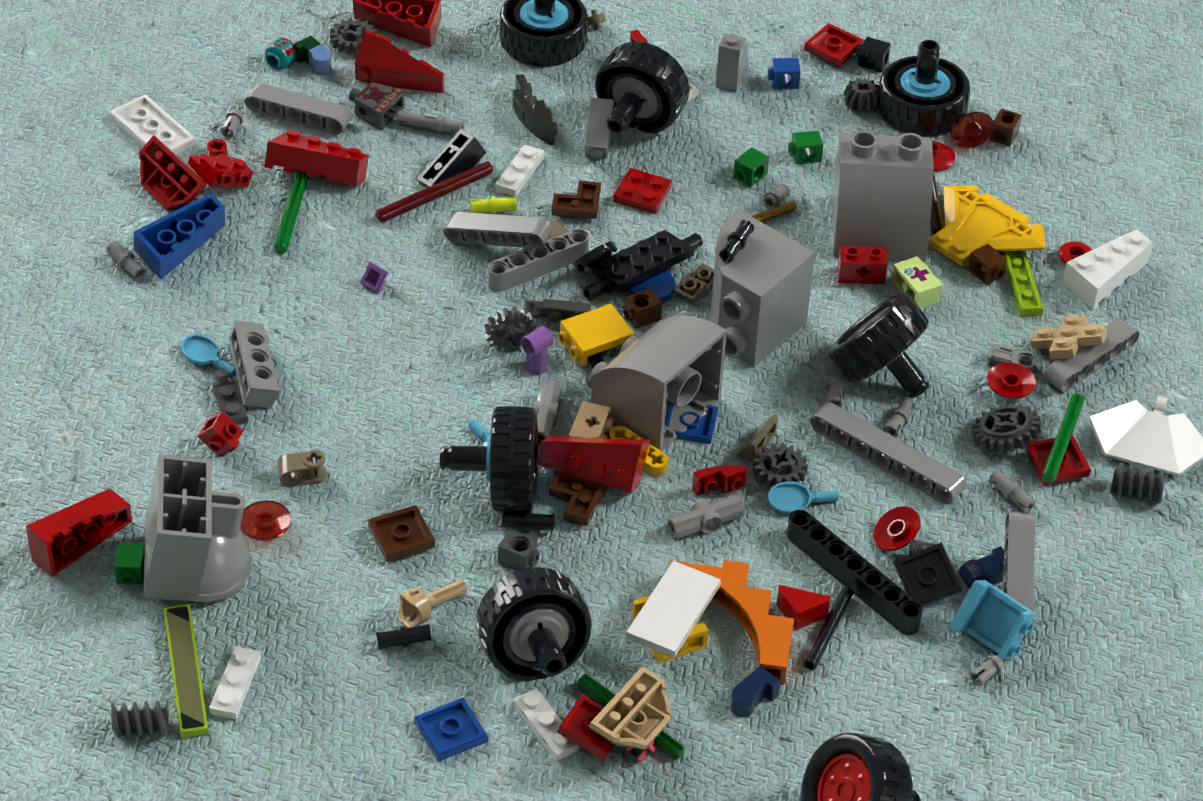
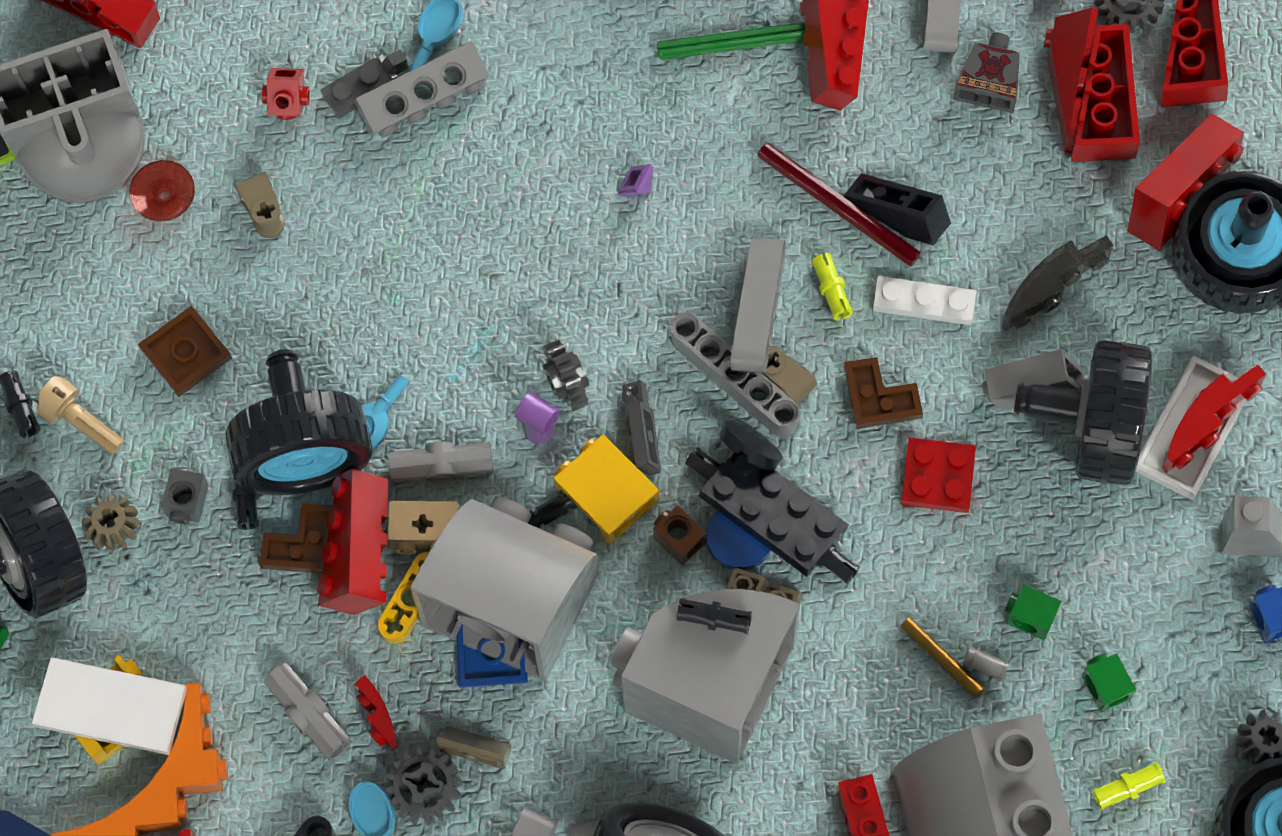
camera: 80 degrees right, 25 degrees up
light grey pin [396,110,464,134] -> none
none -> red wedge [1070,24,1140,162]
none -> red wedge [1127,113,1244,251]

